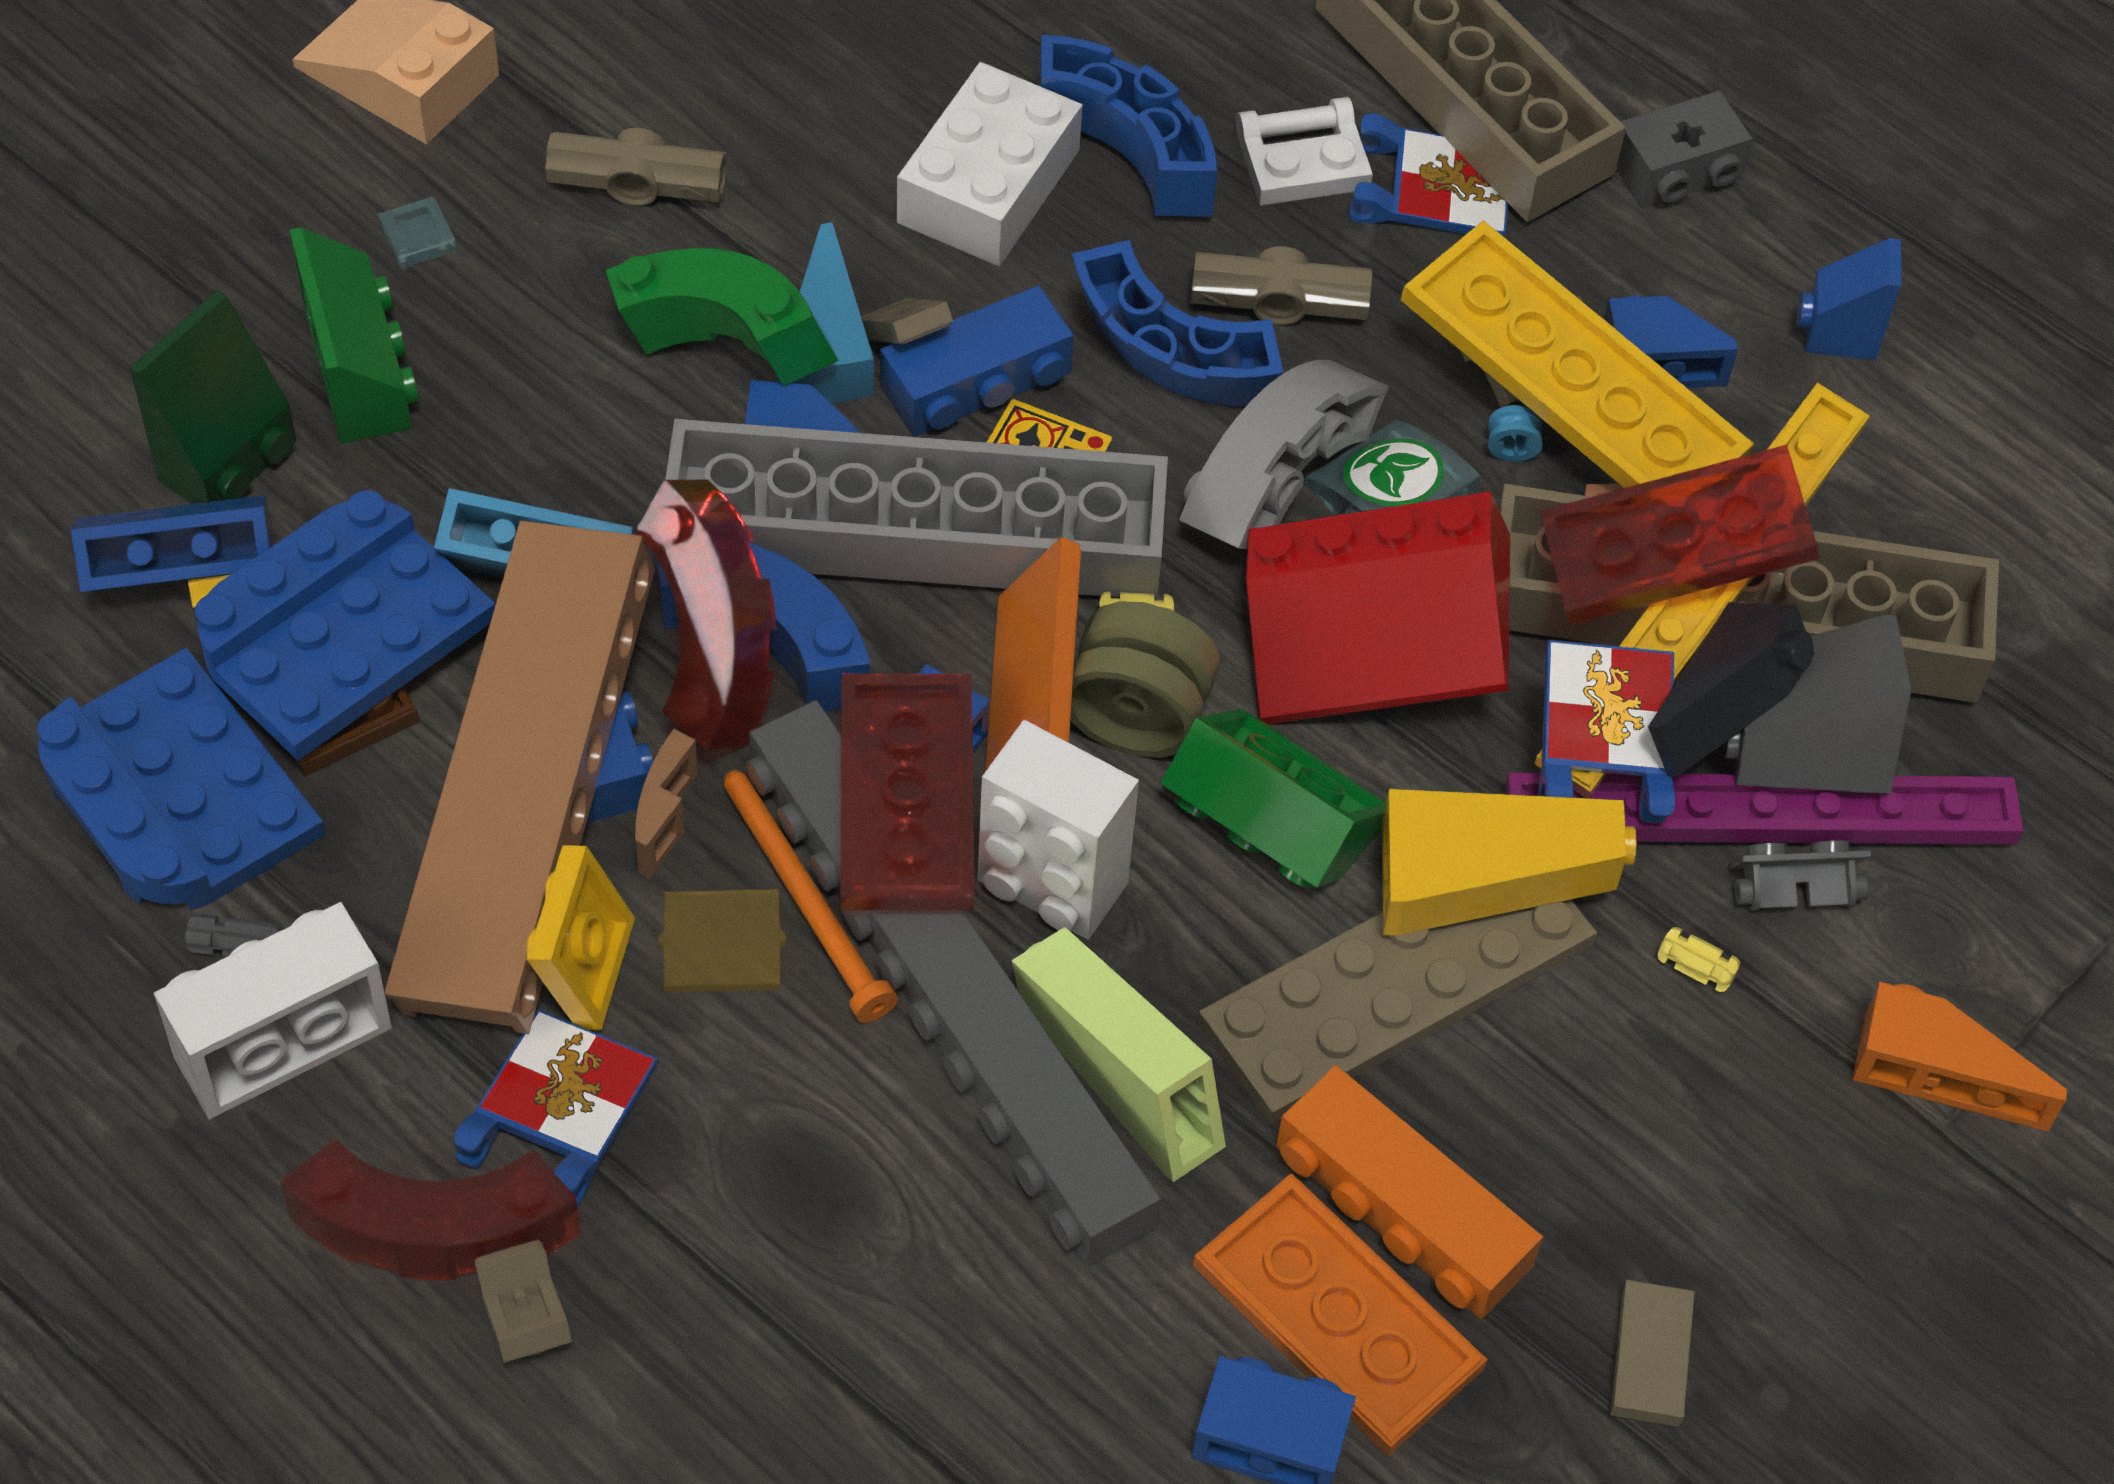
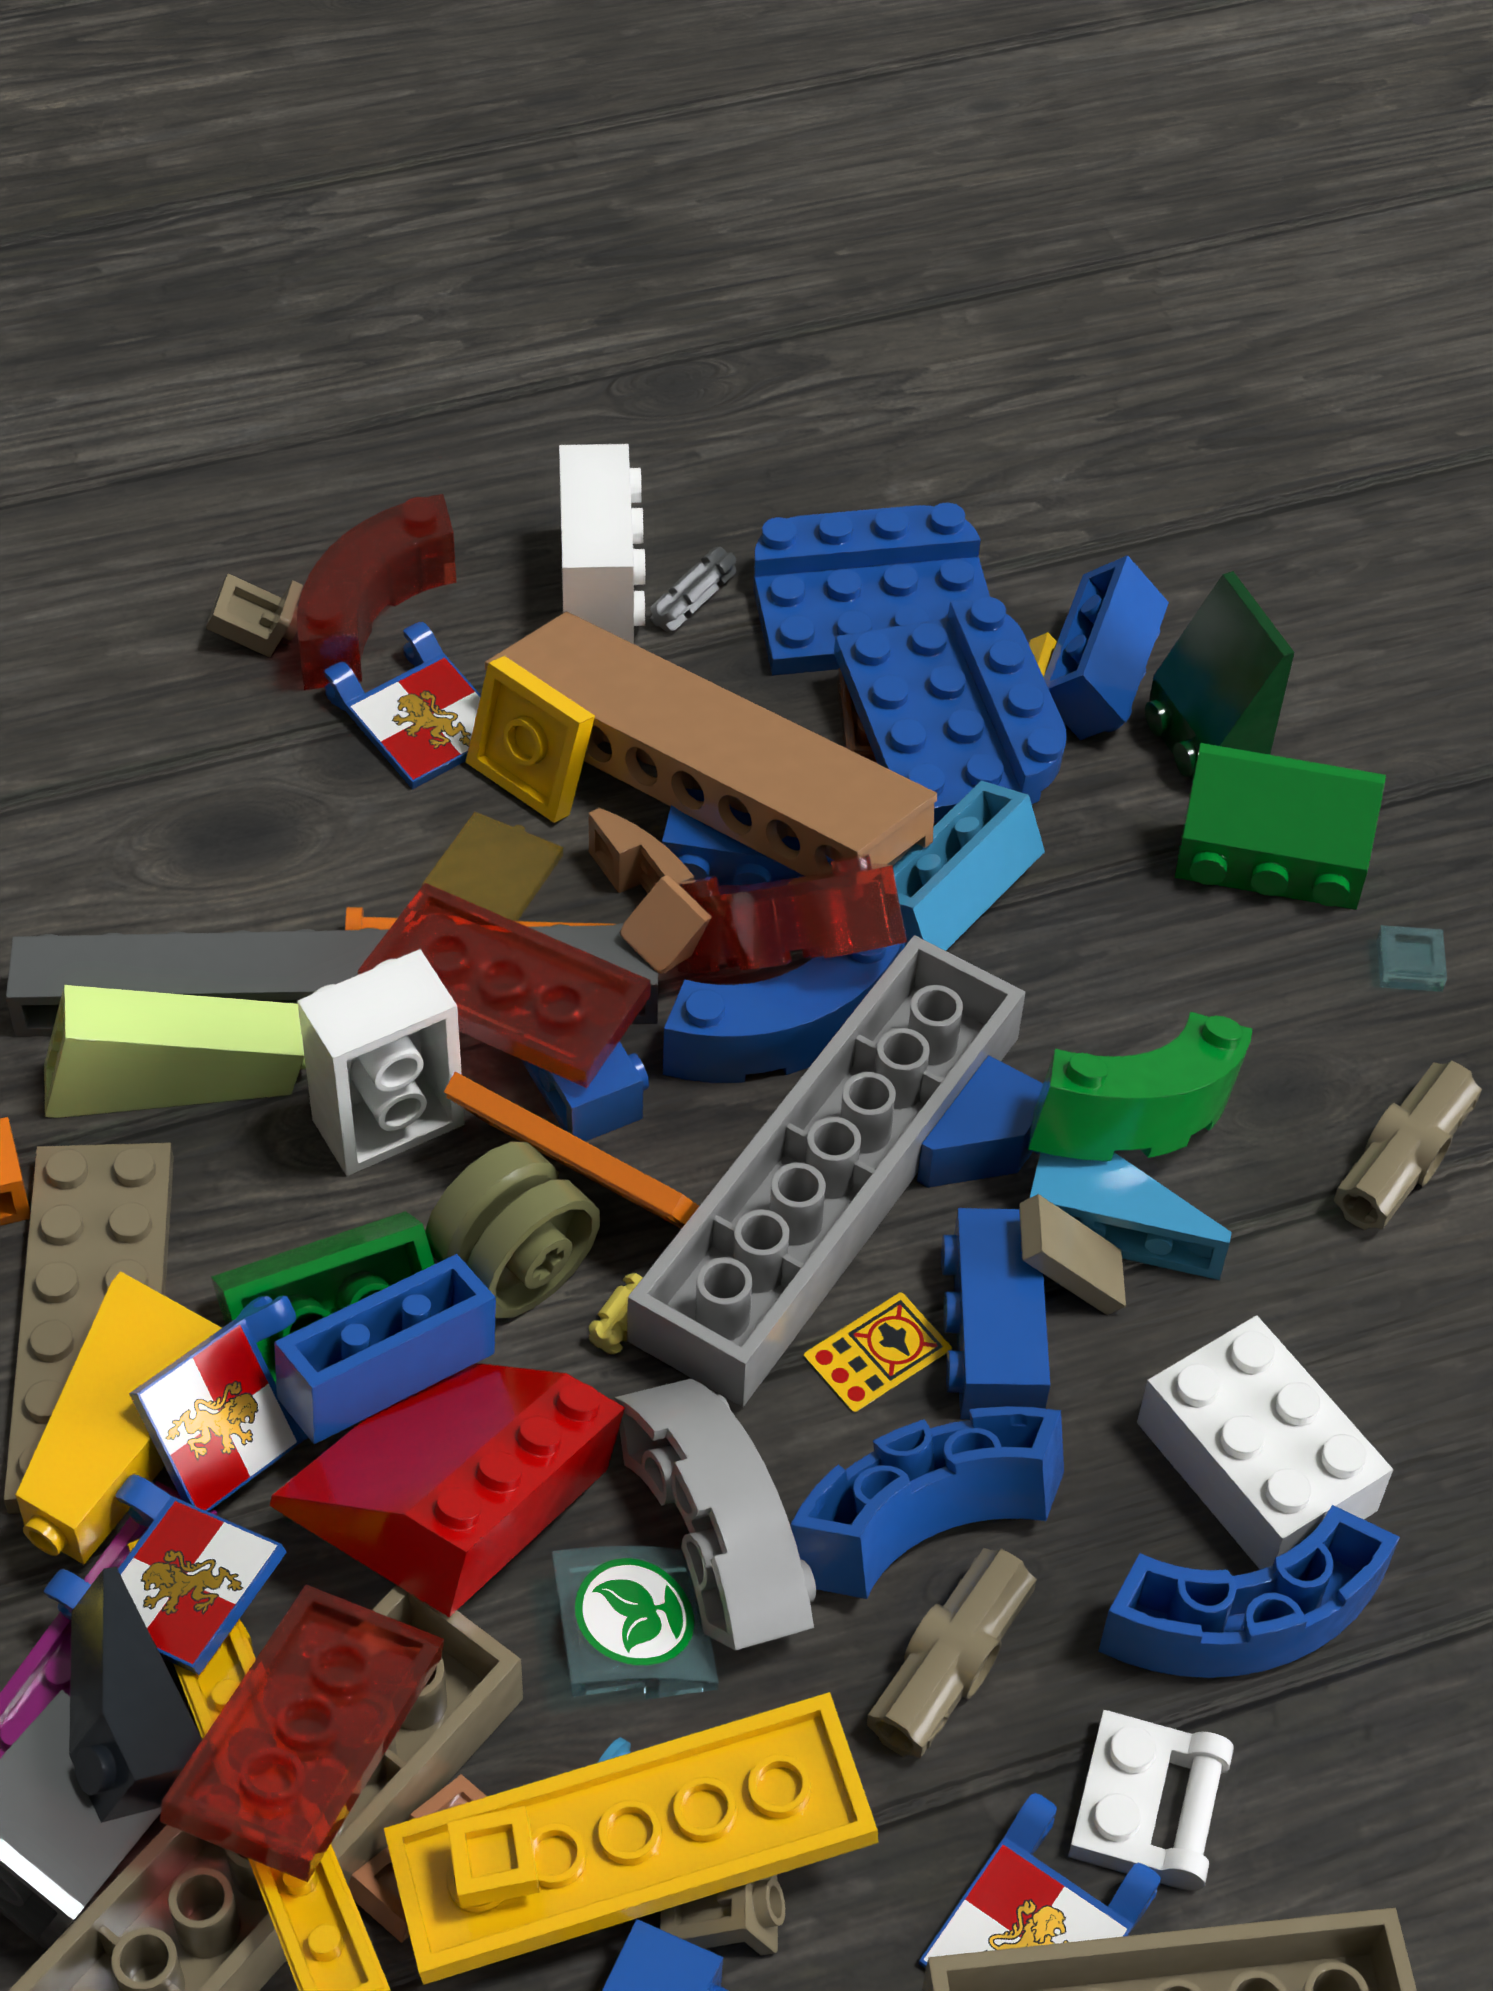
camera: 120 degrees right, 5 degrees down
none -> flag [129,1296,309,1512]
none -> blue brick [274,1254,496,1444]
none -> yellow plate [447,1806,540,1909]
none -> medium nougat slope [619,874,712,974]

